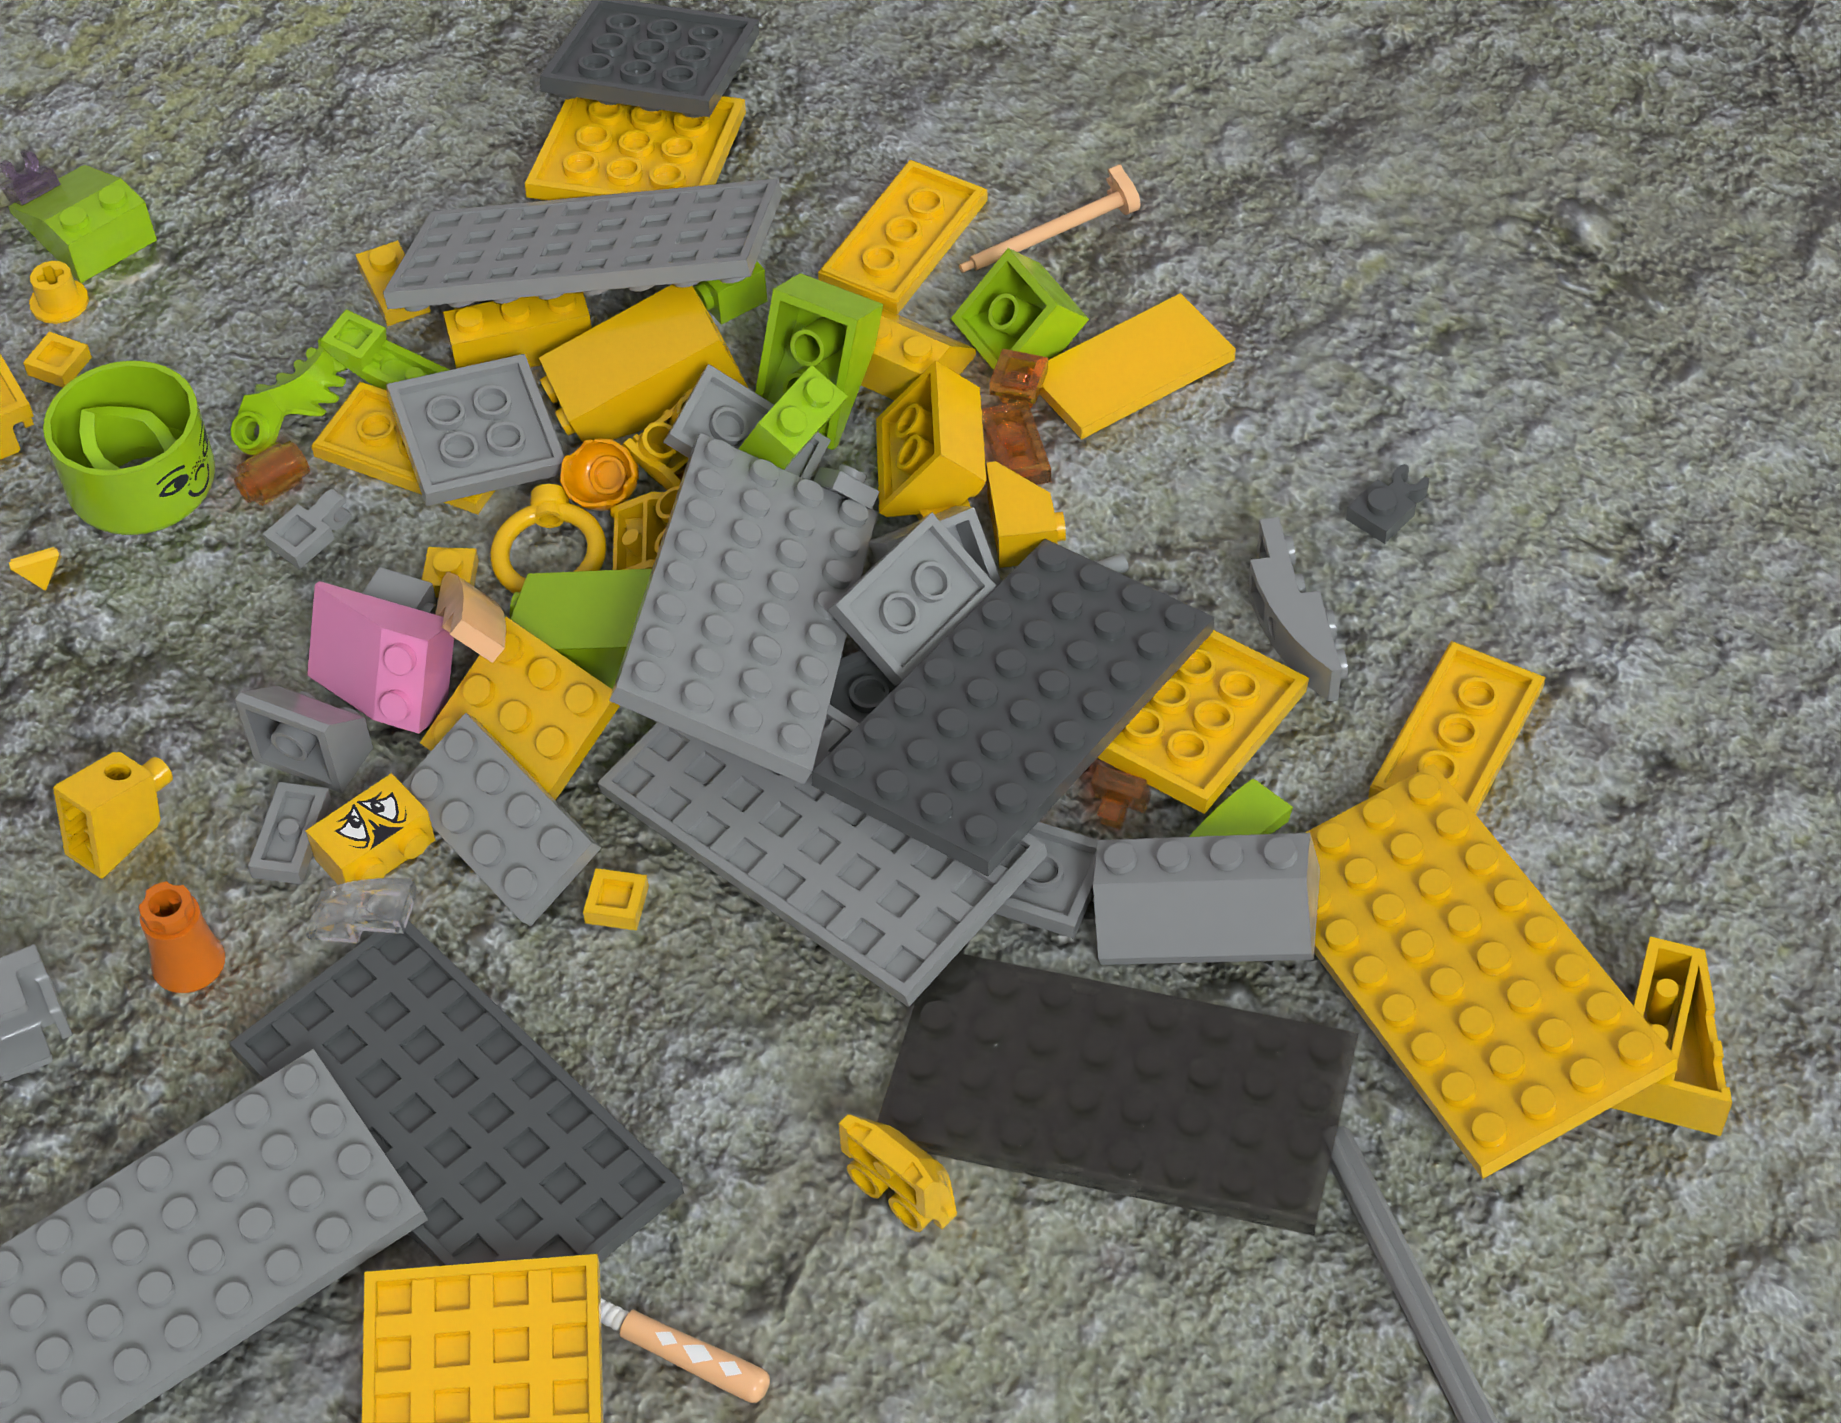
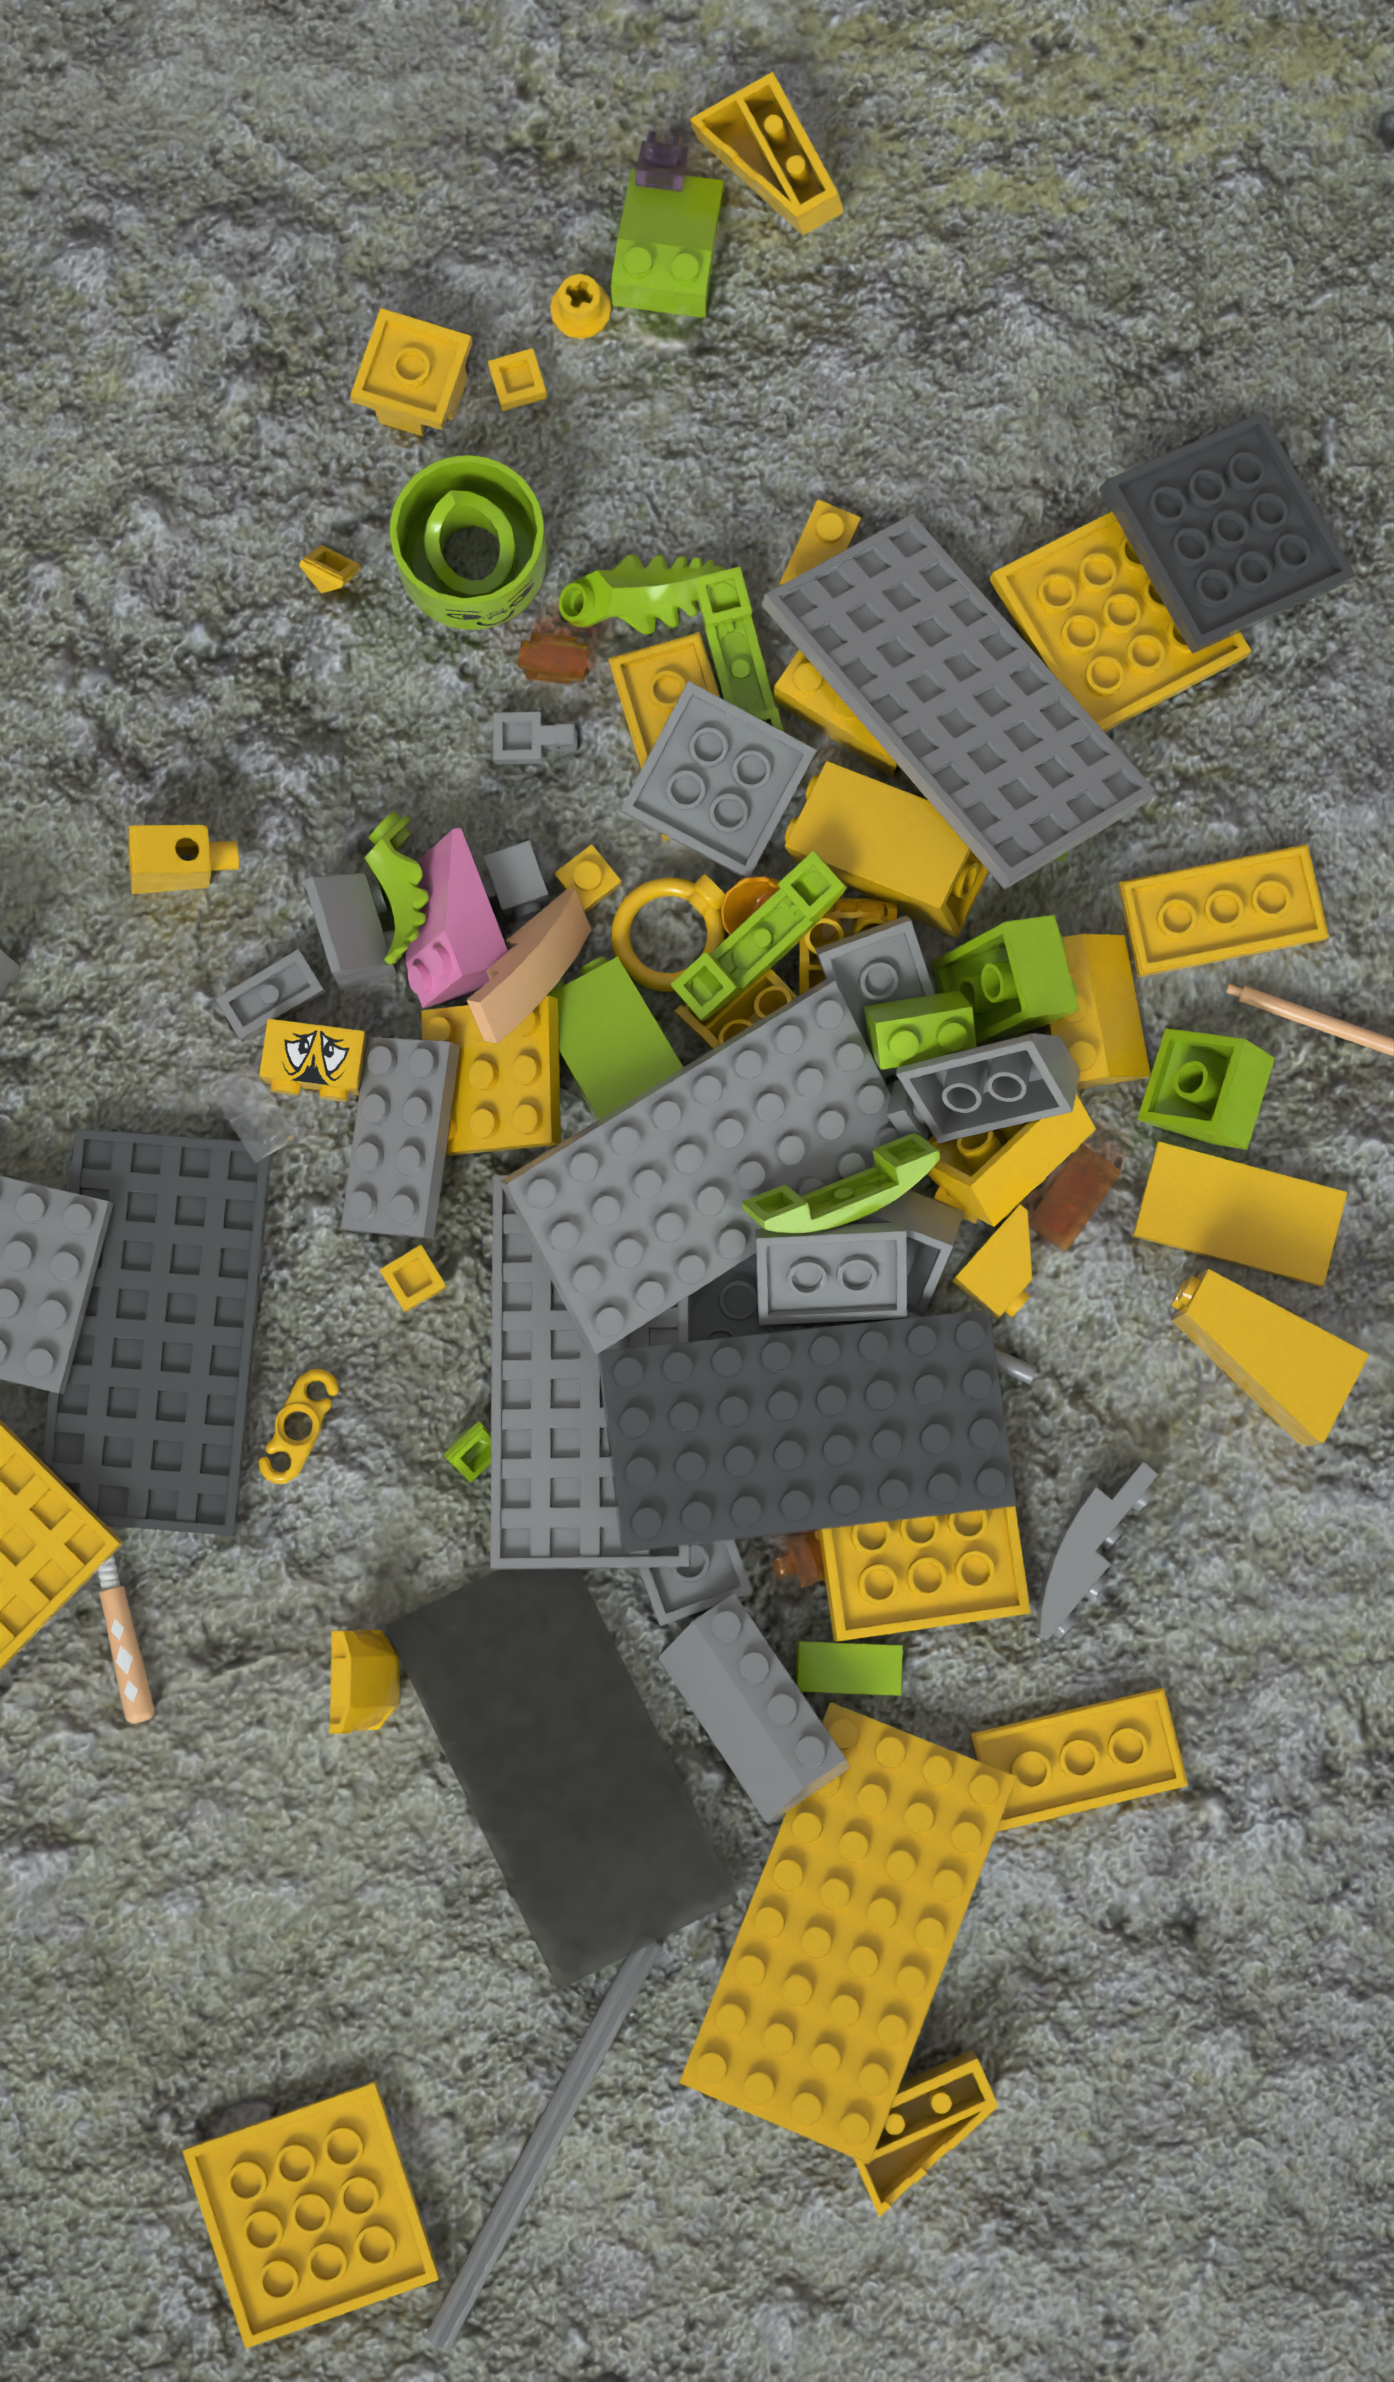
camera: 45 degrees right, 30 degrees up
orange plant [139,881,225,993] -> none
clear orange tile [990,349,1048,409] -> none
dark grey plate [1346,464,1430,544] -> none
none -> yellow piece [258,1368,339,1484]
none -> lime plant [364,810,429,965]
none -> lime slope [443,1421,491,1483]
none -> lime slope [670,851,847,1021]
none -> yellow wedge [689,71,844,236]
none -> lime slope [742,1132,940,1233]
none -> light grey slope [896,1034,1080,1143]
none -> yellow slope [1170,1269,1369,1447]

